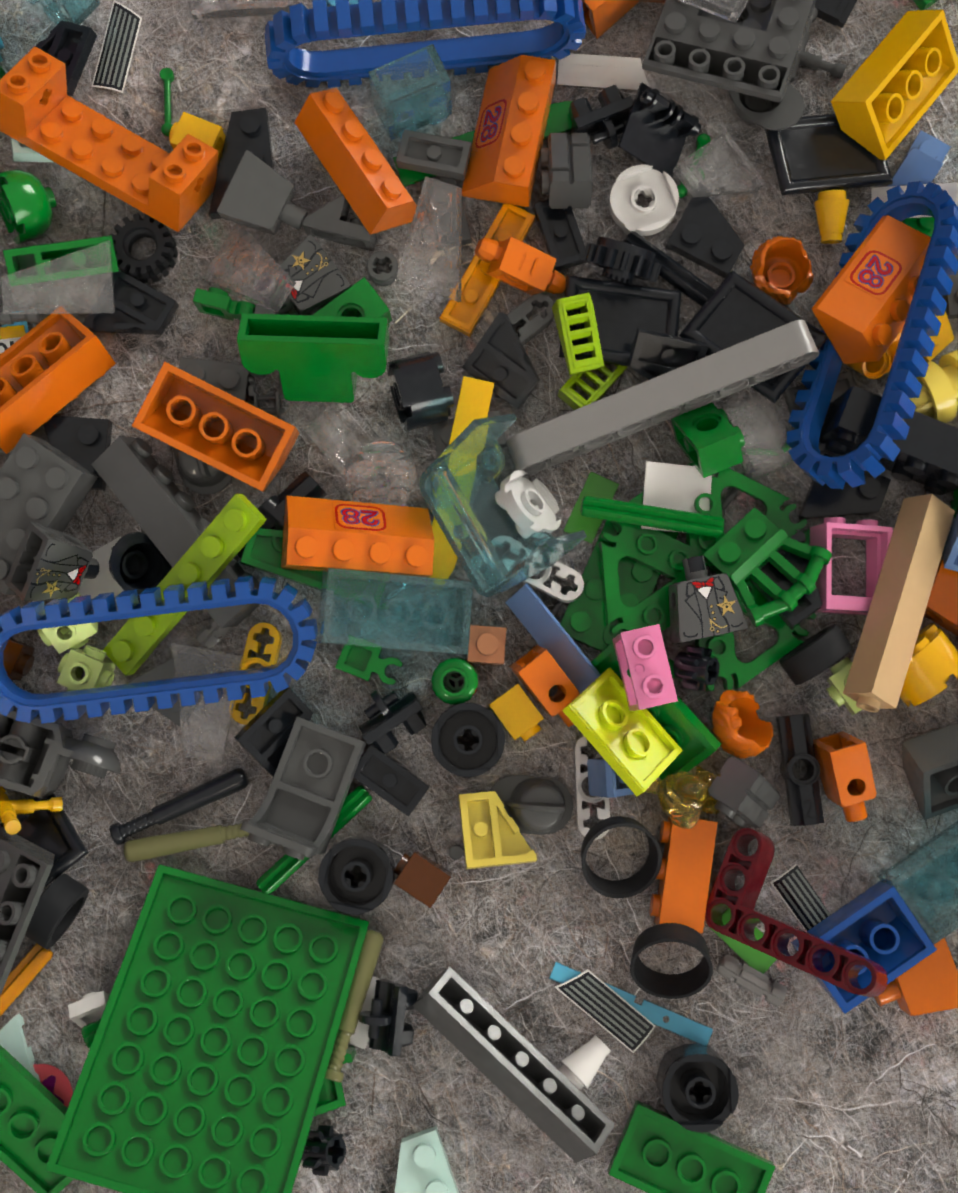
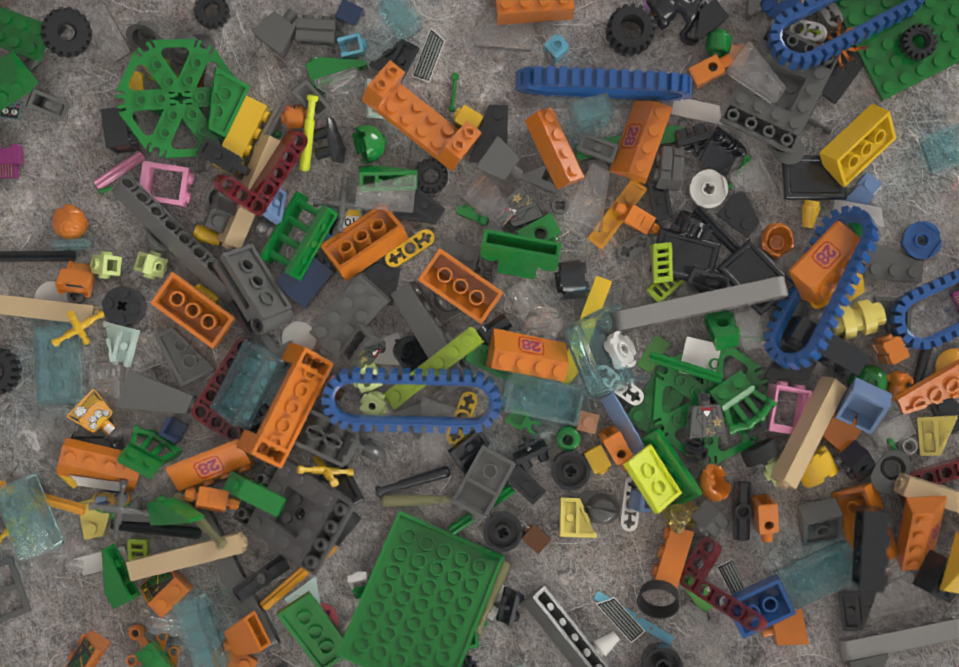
camera: 10 degrees right, 5 degrees up
black wing [462,311,540,409] -> none
black tyre [581,816,662,898] -> none
bright pink window [612,624,678,711] -> none
none -> yellow beam [385,229,435,268]

